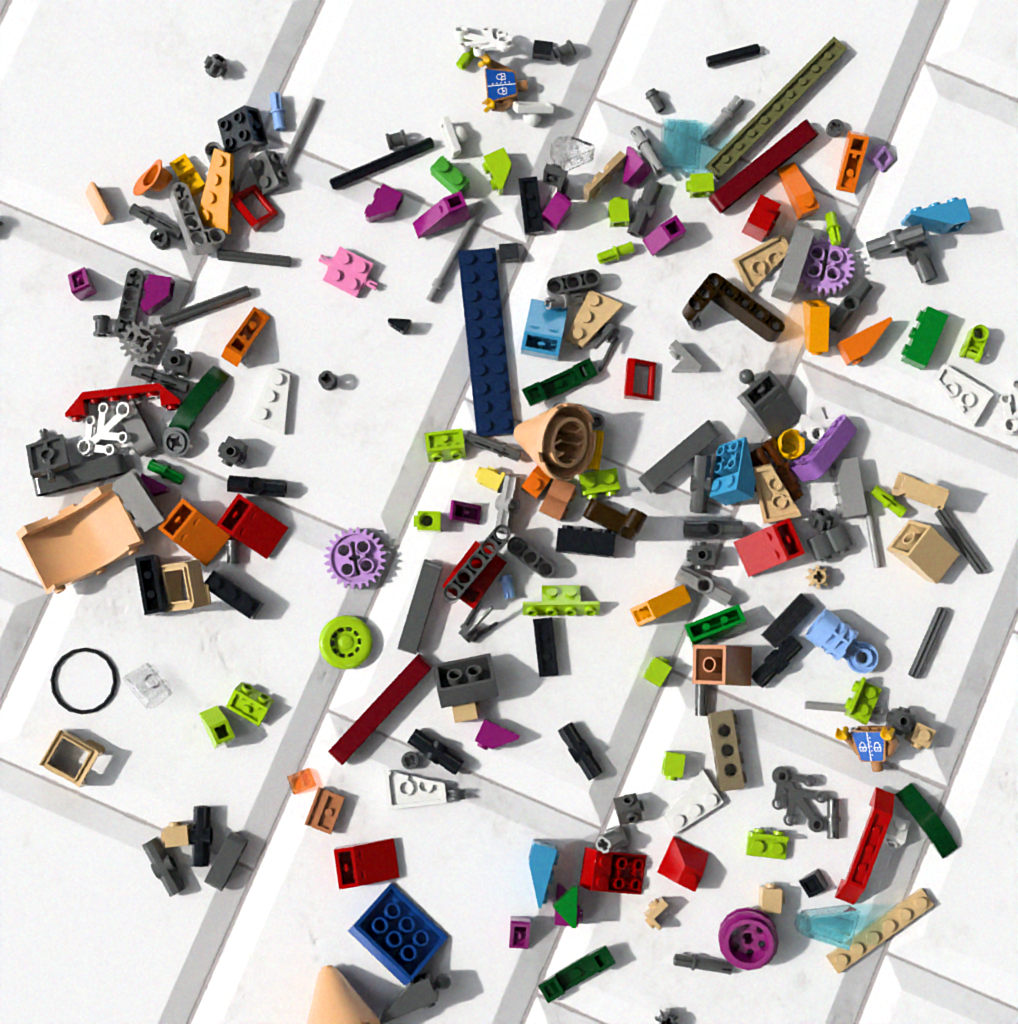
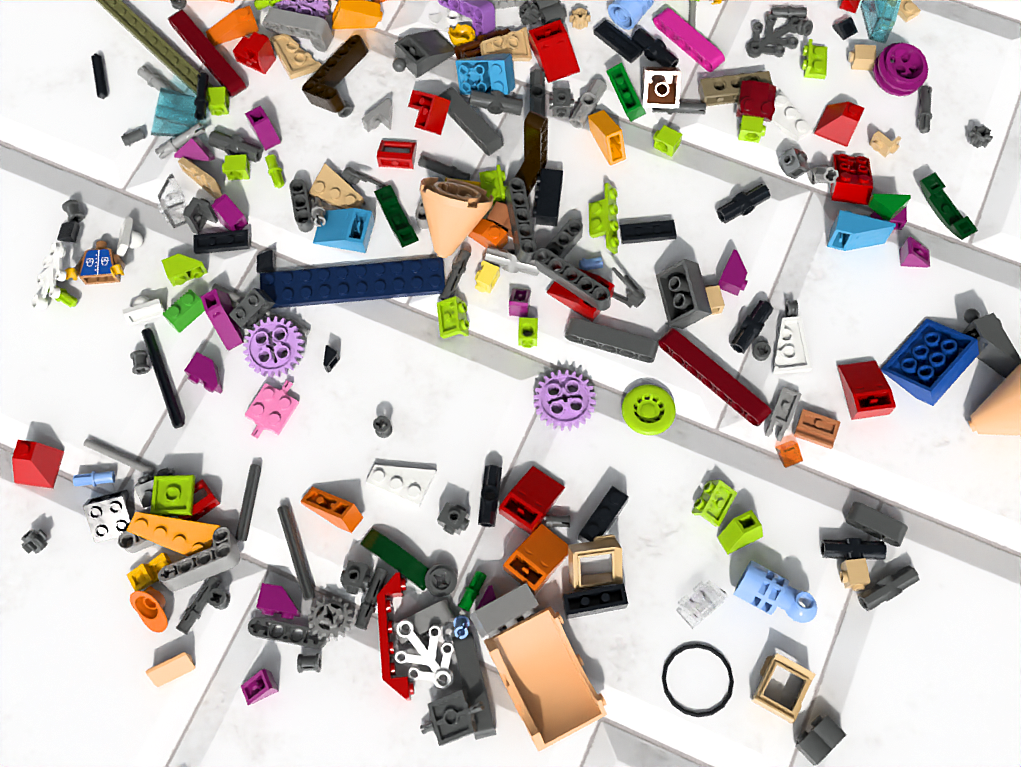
camera: 85 degrees left, 15 degrees down
none -> red slope [12,440,64,489]
none -> lime plate [150,475,196,516]
none -> black pin [194,72,209,120]
none -> dark grey brick [229,288,275,329]
none -> lavender gear [243,316,305,378]
none -> red brick [408,90,451,135]
none -> dark grey pin [418,155,471,180]
none -> light blue pin [453,615,470,639]
none -> dark grey beam [505,177,536,264]
none -> dark pink beam [653,8,725,72]
none -> light blue cylinder [733,560,817,623]
none -> dark red slope [736,80,776,122]
none -> light grey hinge [765,386,802,442]
none -> dark grey brick [795,715,847,766]
none -> dark grey bush [797,19,813,36]

